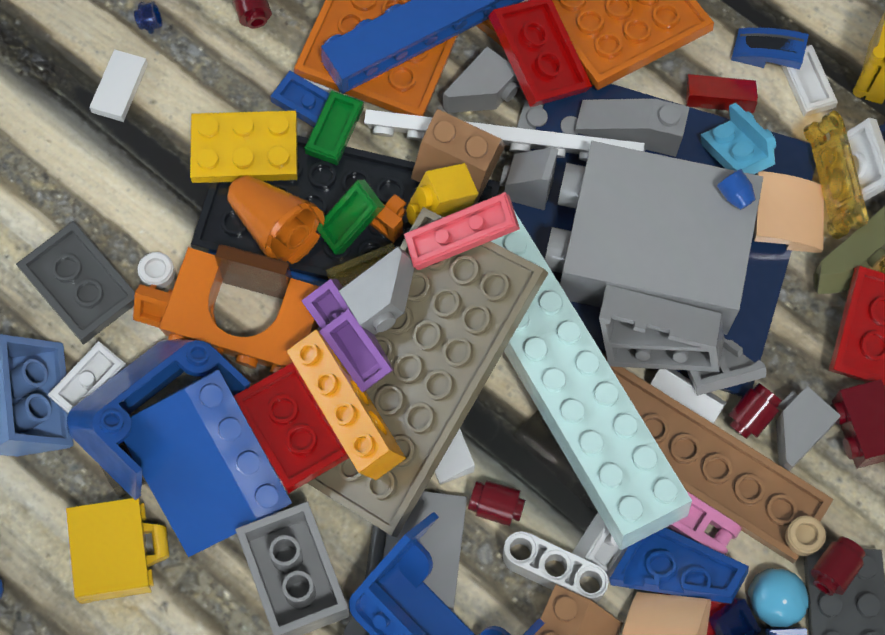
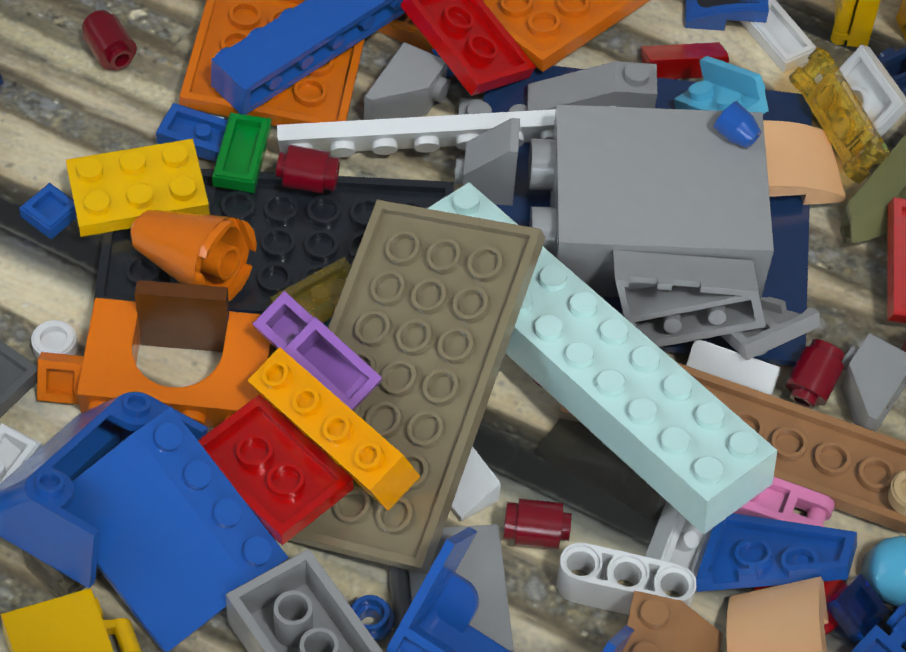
camera: 15 degrees left, 15 degrees down
green tile [317,179,385,255] -> none
light grey slope [339,247,414,335] -> none
orange tile [370,194,406,243] -> none
coral tile [404,192,520,270] -> none
yellow brick [406,163,479,225] -> none
medium nougat slope [411,109,506,206] -> none
none -> blue tile [19,183,77,239]
none -> dark red brick [276,145,340,194]
none -> blue plate [350,595,394,642]

